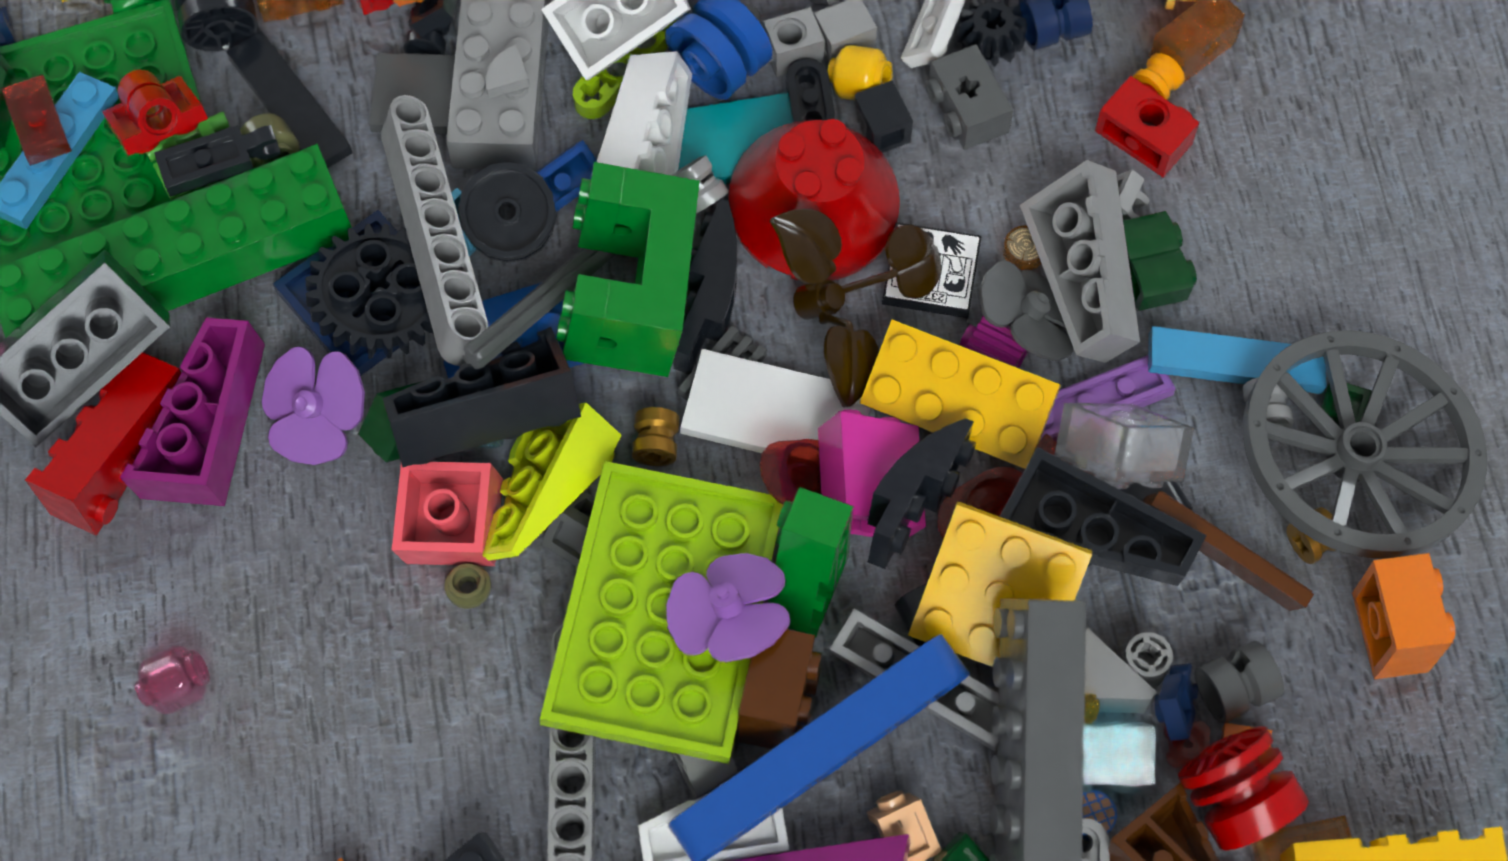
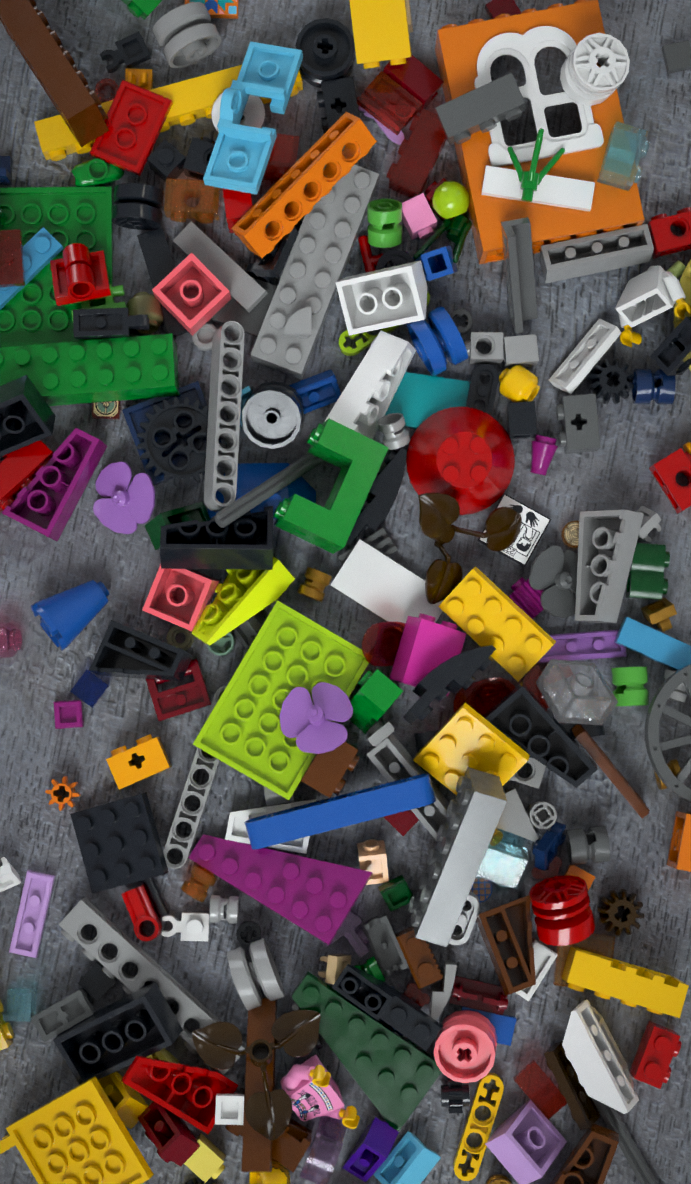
camera: 15 degrees right, 20 degrees up
none -> blue cone [31,580,110,651]
none -> magenta tile [54,700,84,729]
none -> clear blue tile [70,669,109,708]
none -> black wedge [89,620,193,681]
none -> tile [92,400,121,420]
none -> light orange brick [106,734,172,790]
none -> dark red plate [146,658,211,721]
none -> coral brick [152,252,231,336]
none -> light grey tile [173,221,268,313]
none -> light grey tile [192,323,217,351]
none -> sand green wheel [207,632,235,656]
none -> light grey plate [366,721,395,747]
none -> dark red plate [384,810,419,836]
none -> light grey brick [509,757,546,789]
none -> magenta cone [530,435,558,476]
none -> dark brown gear [597,889,644,936]
none -> bright green wheel [611,667,649,707]
none -> pearl gold tile [641,598,677,632]

